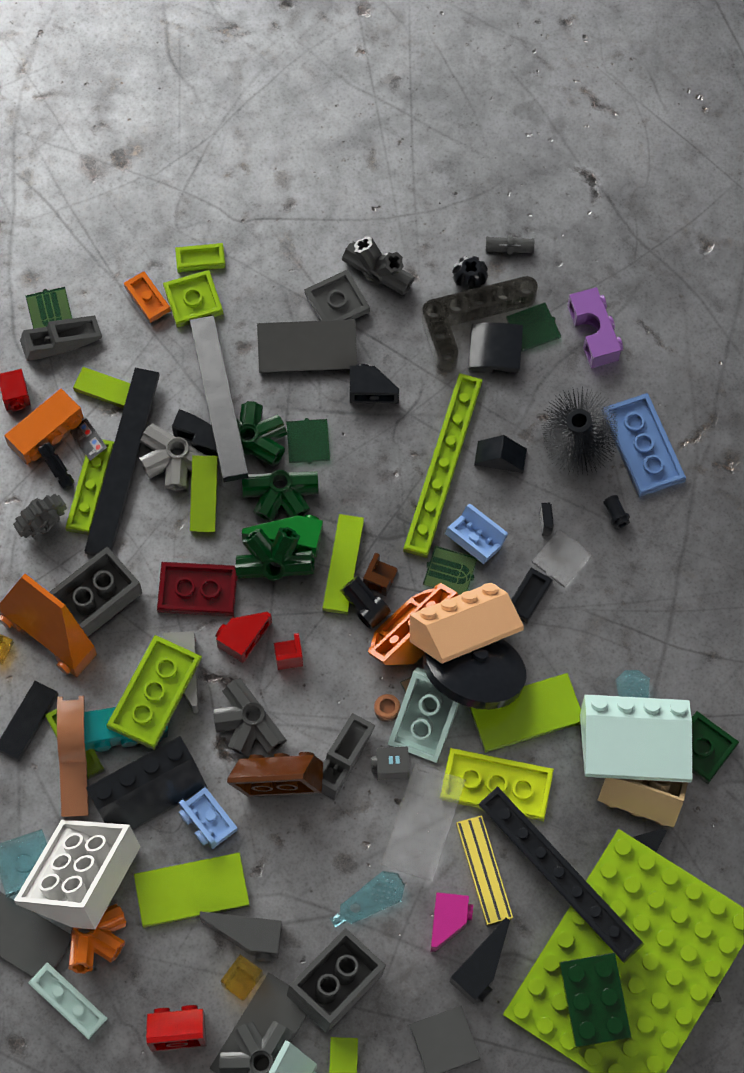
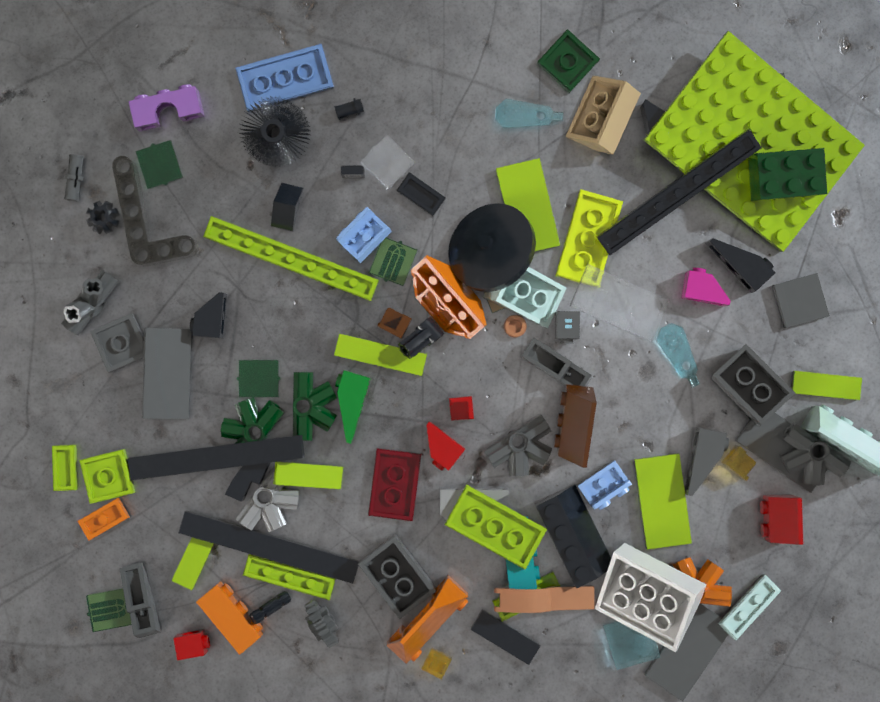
camera: 85 degrees left, 20 degrees up
black sticker [70,418,107,461] -> none
dark green piece [235,527,315,581] -> none
light nougat slope [410,583,524,664] -> none
light yellow tile [456,815,513,926] -> none
black slope [468,322,523,373] -> none
light aqua slope [580,695,692,783] -> none

